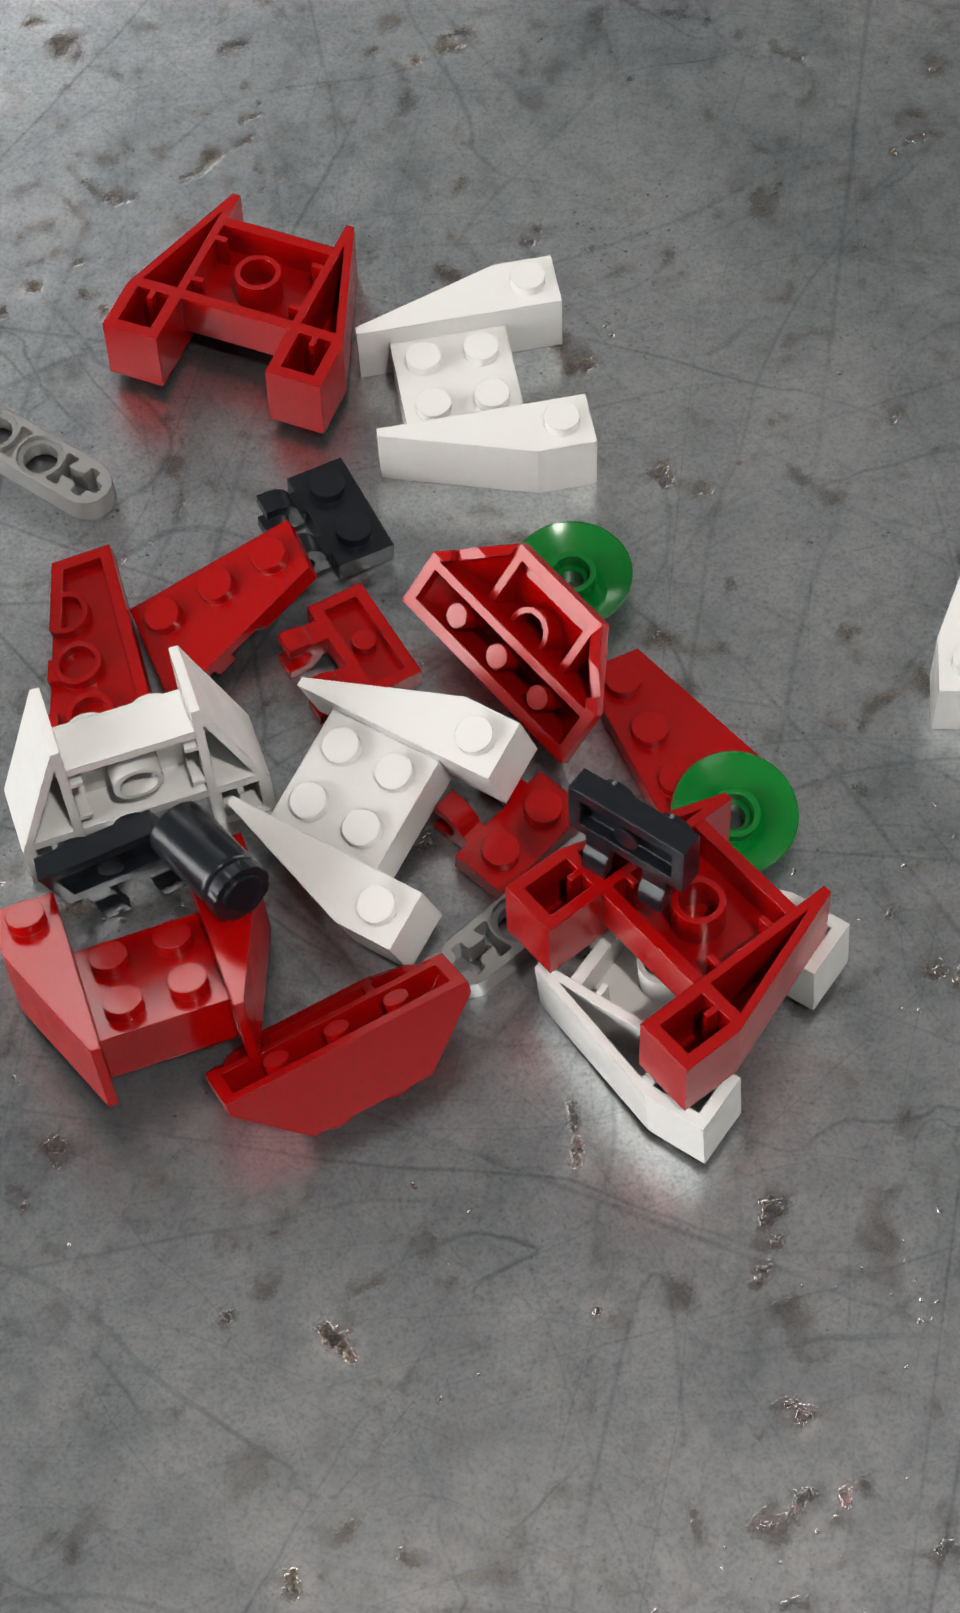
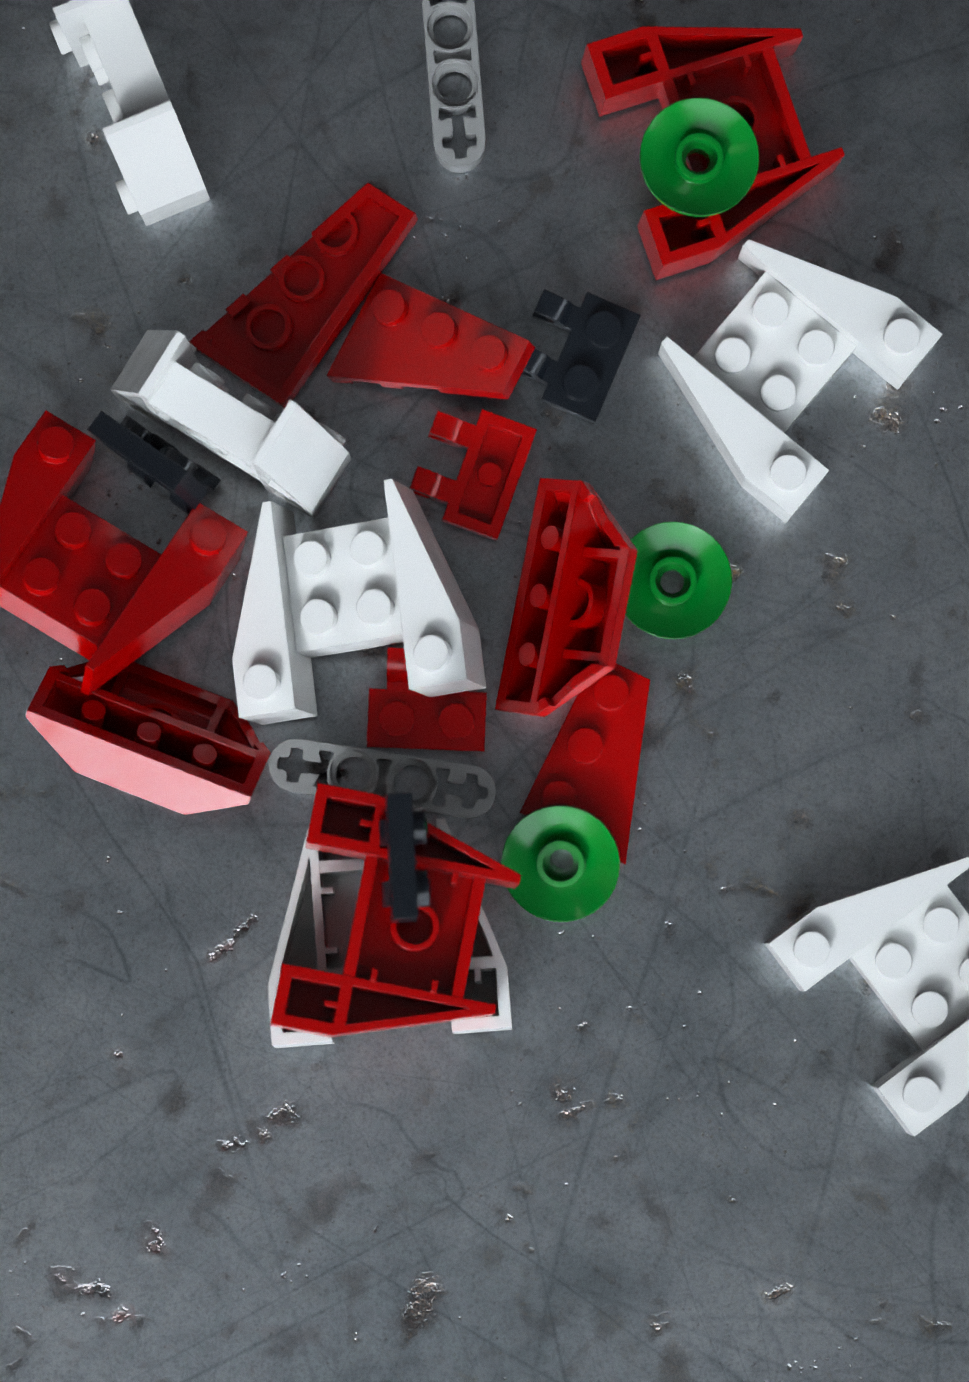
camera: 50 degrees right, 25 degrees up
black piece [150,801,270,921] -> none
none -> green dish [639,98,759,217]

